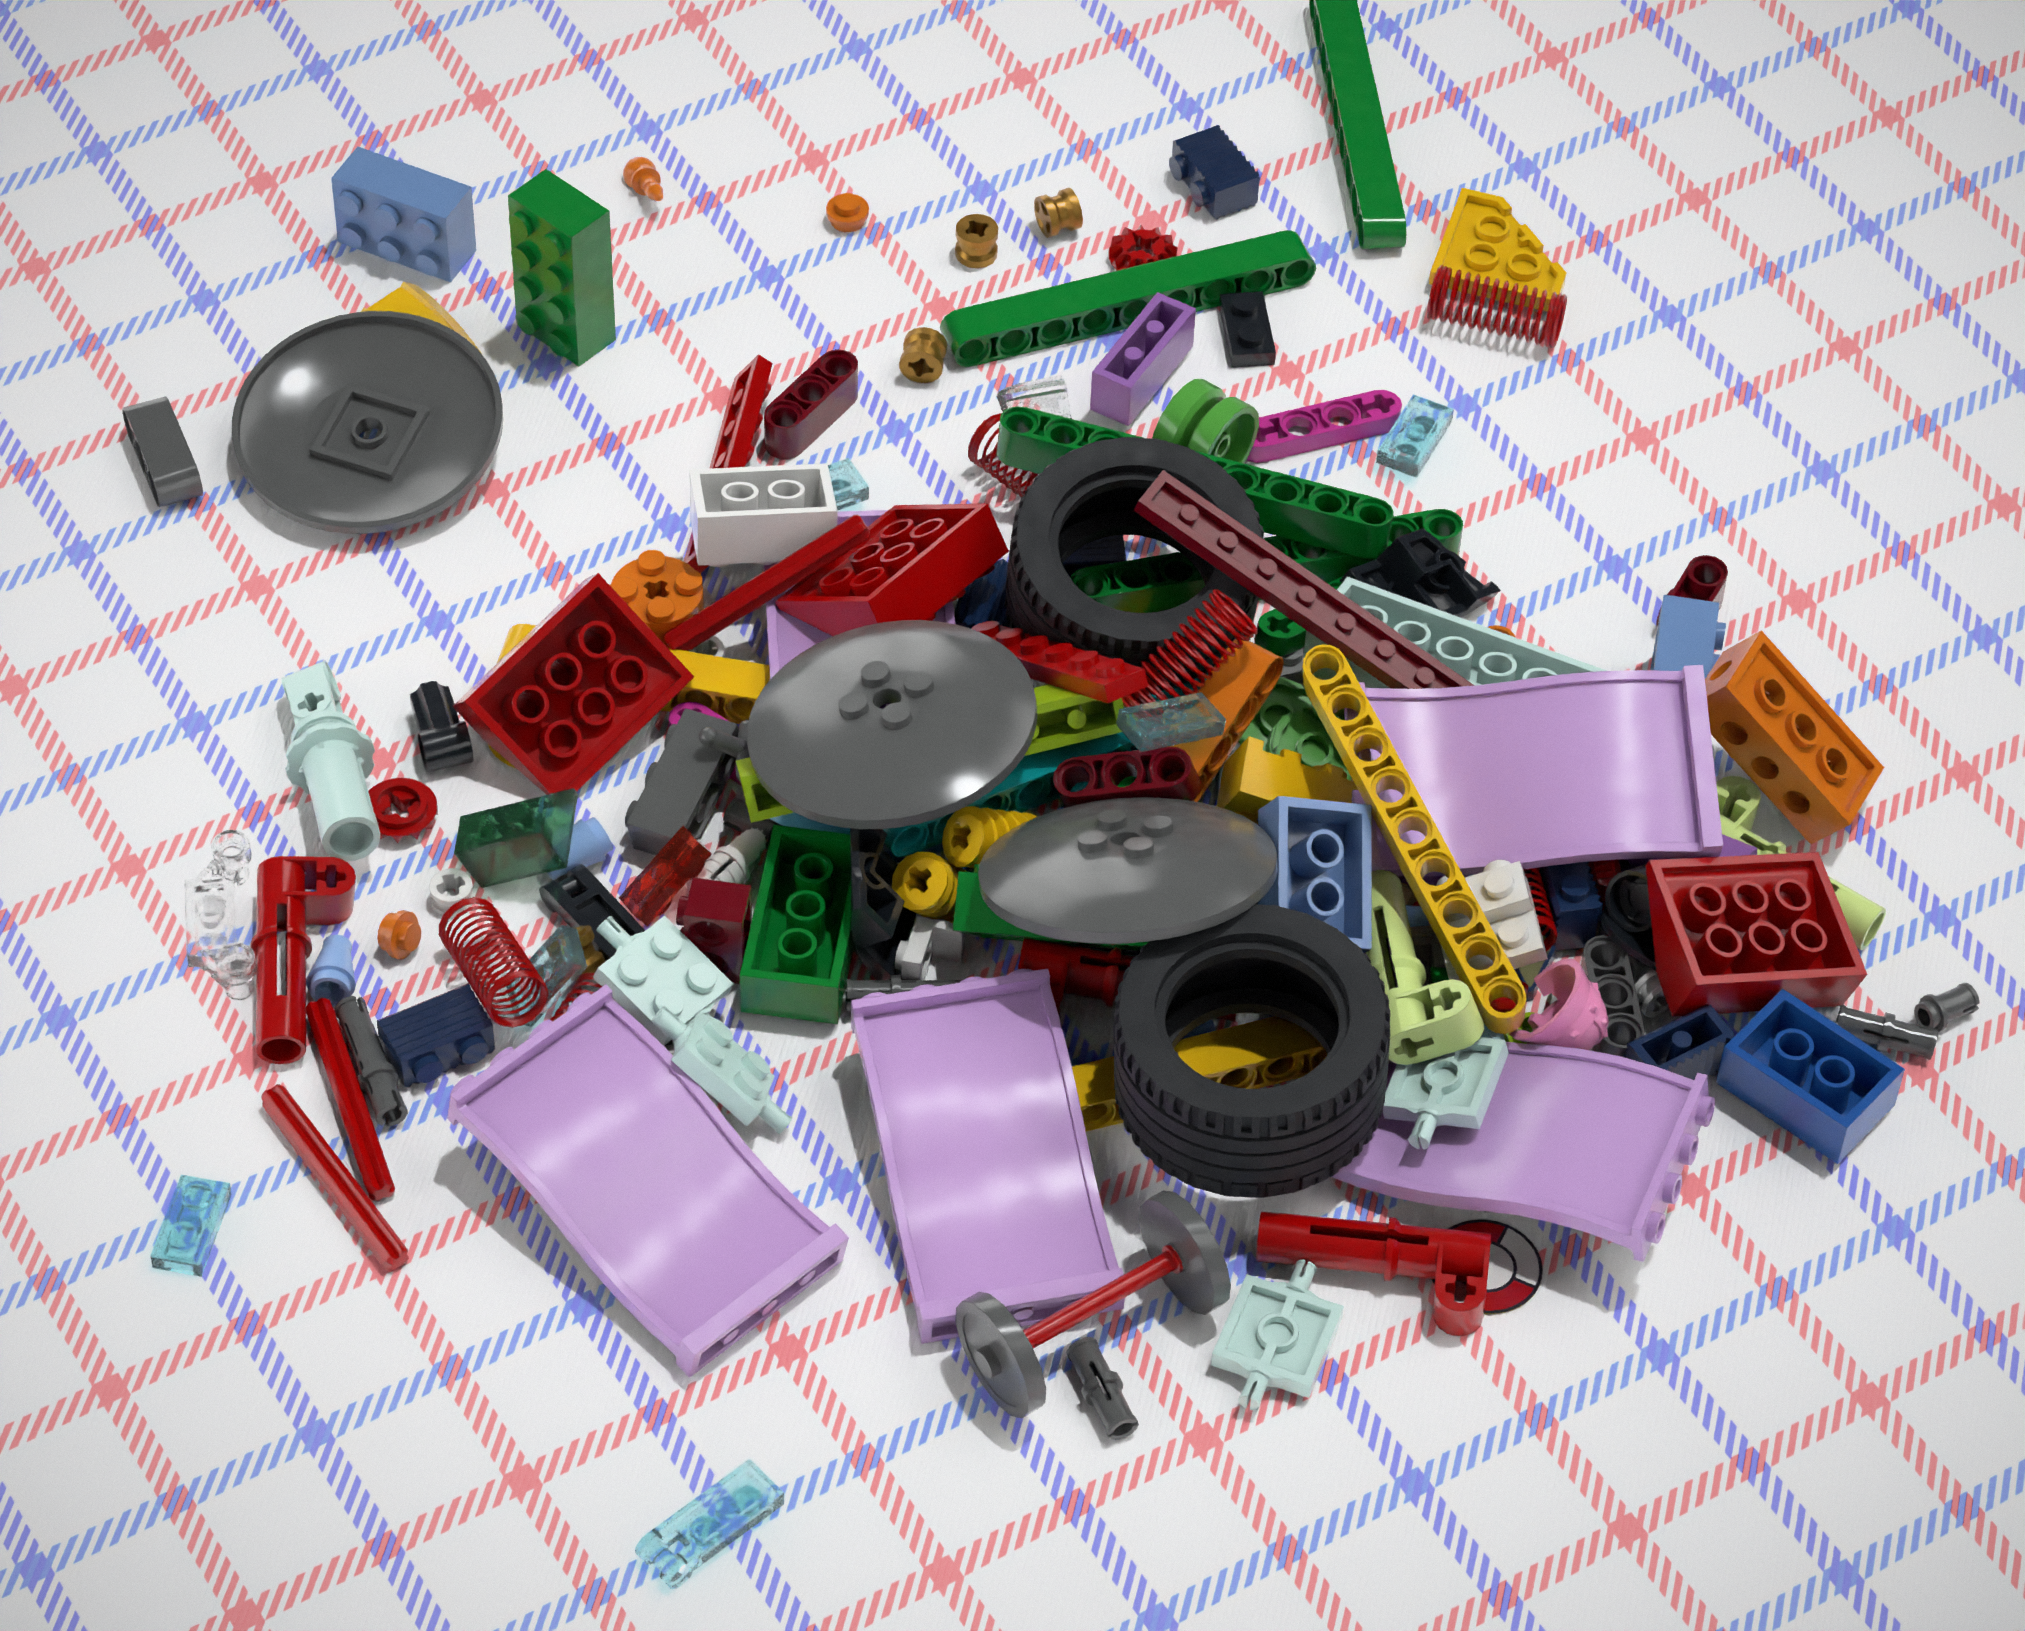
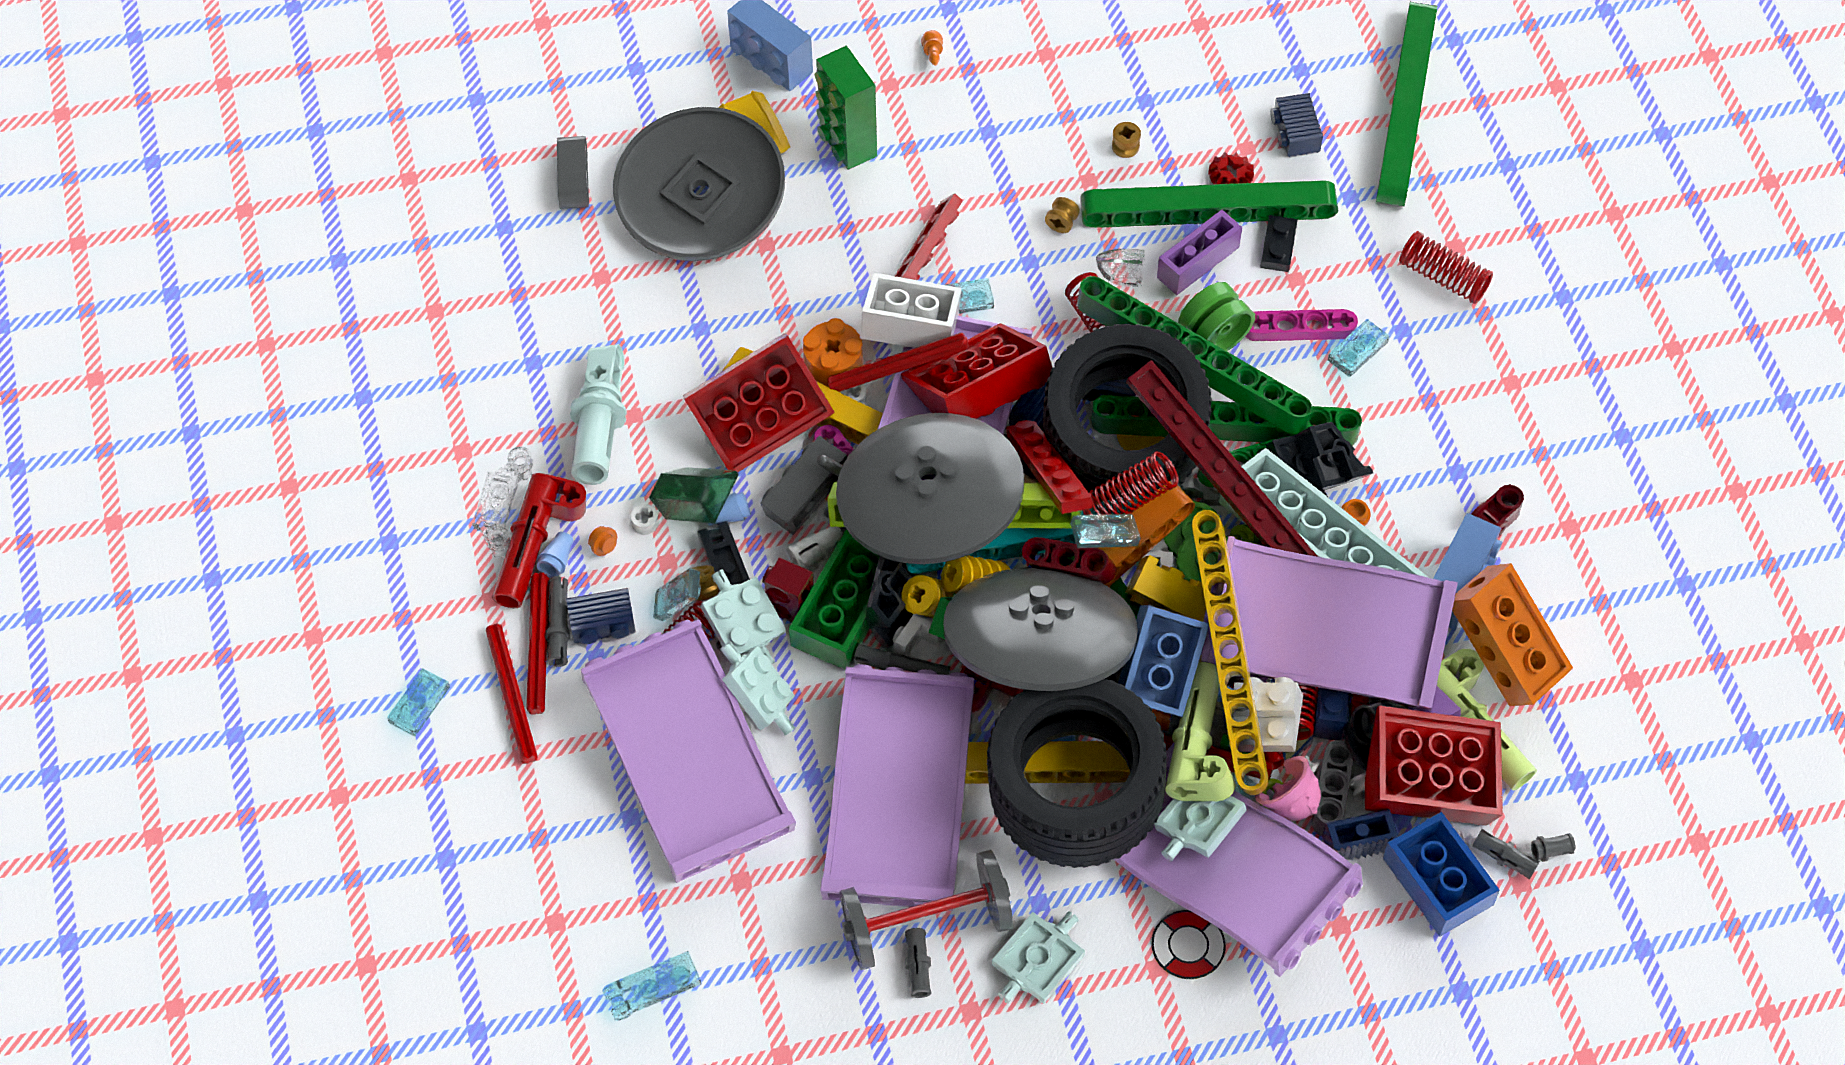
camera: 20 degrees right, 10 degrees up
red gear [368,778,438,843] -> none
black piece [409,681,474,772] -> none
red piece [438,897,548,1028] -> none
clear red plate [619,825,712,927] -> none
dark red beam [764,349,858,460] -> none
orange plate [826,193,869,232] -> none
pearl gold wheel [1034,187,1083,238] -> none
red piece [1256,1211,1491,1336] -> none
yellow plate [1429,188,1567,312] -> none

